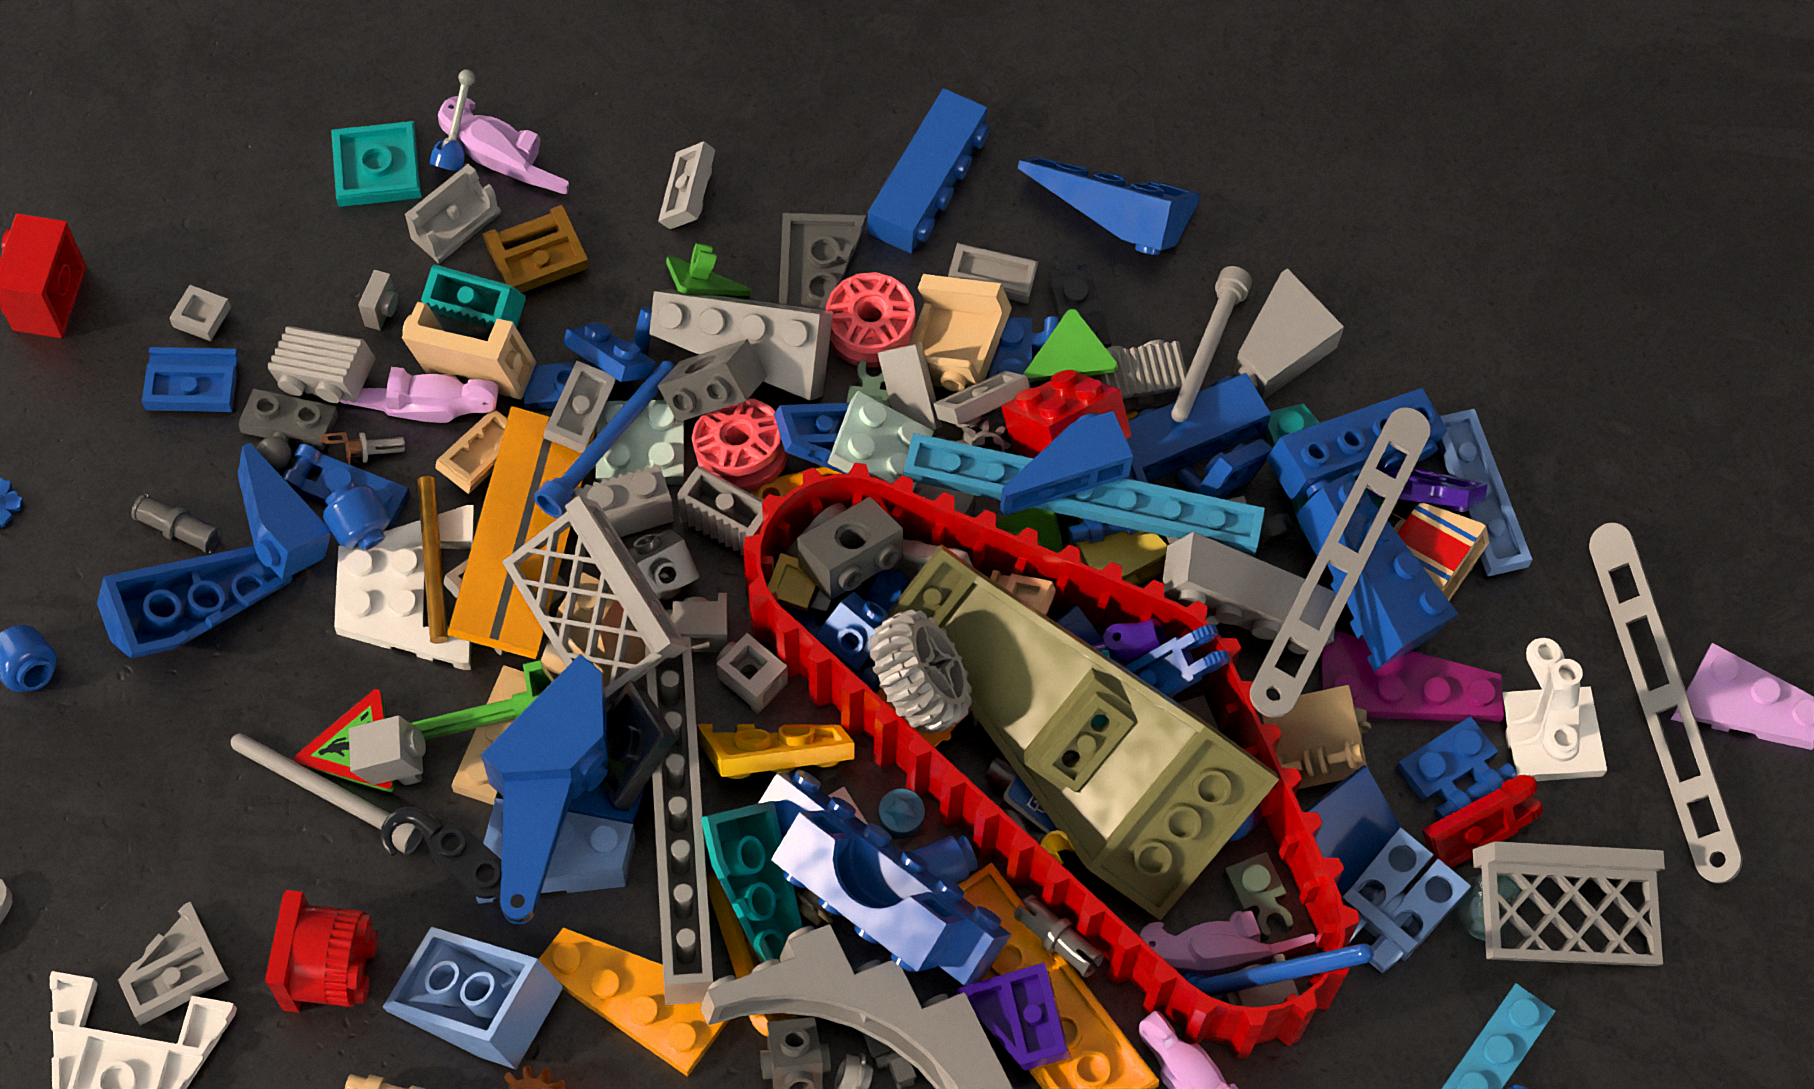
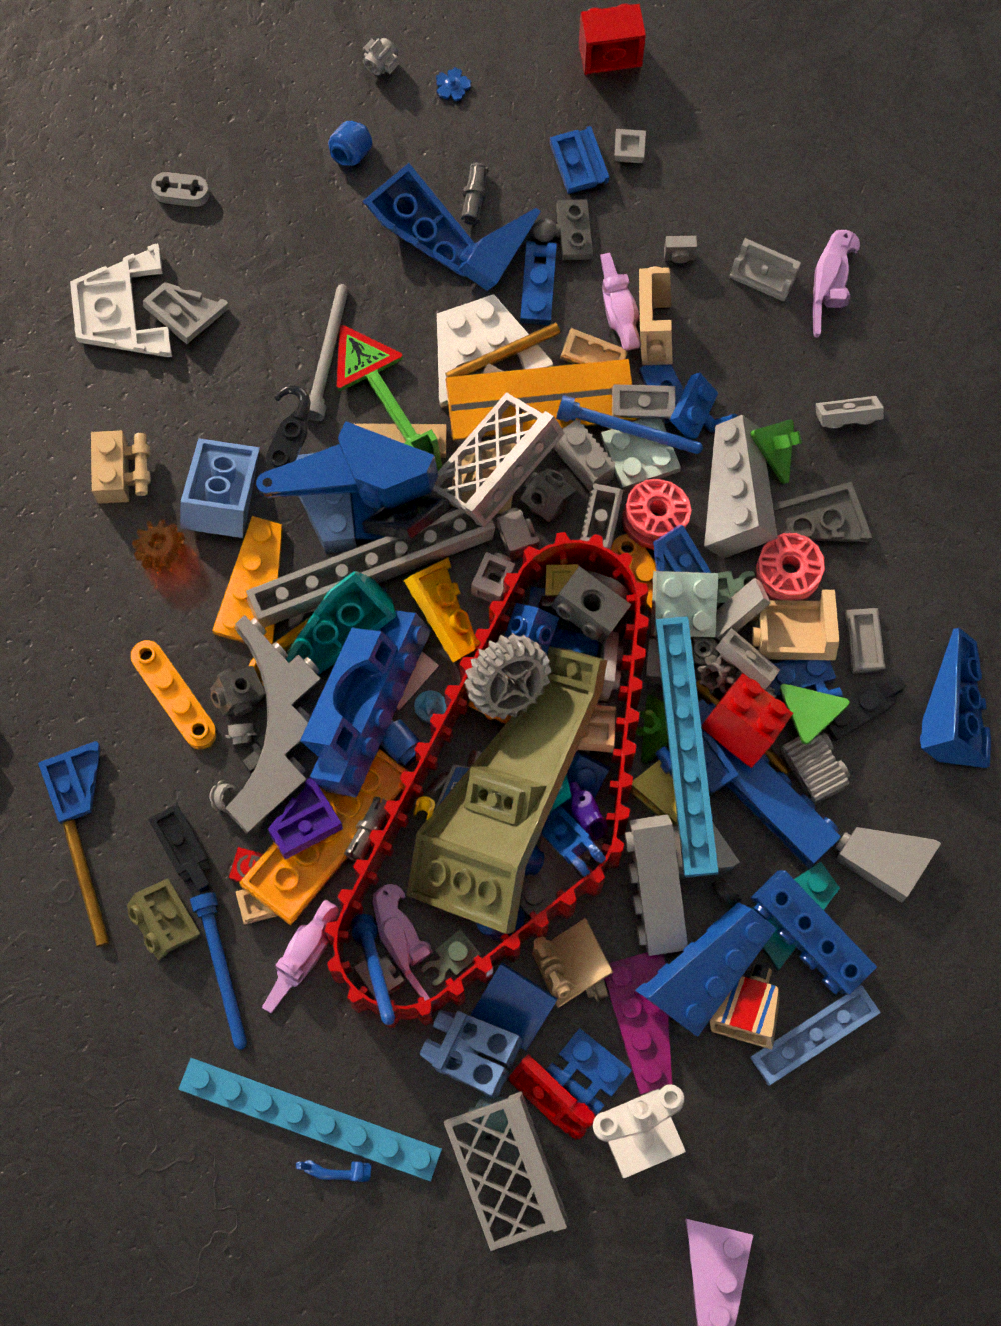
camera: 75 degrees right, 10 degrees up
red piece [265,890,378,1012] -> none
light grey brick [268,326,376,403] -> none
light grey piece [320,432,405,465] -> none
blue head [323,482,390,551] -> none
teal tile [331,121,422,207] -> none
light grey brick [349,715,426,786] -> none
teal brick [421,264,526,329] -> none
hinge [429,69,475,171] -> none
pearl gold plate [483,205,589,293] -> none
dark grey brick [657,339,767,422] -> none
blue brick [867,88,990,254] -> none
blue slope [1000,411,1133,516] -> none
light grey piece [1171,266,1252,422] -> none
blue plate [1177,438,1273,499] -> none
light grey piece [1250,408,1430,718] -> none
dark purple wing [1369,467,1488,512] -> none
light grey piece [1589,523,1743,883] -> none

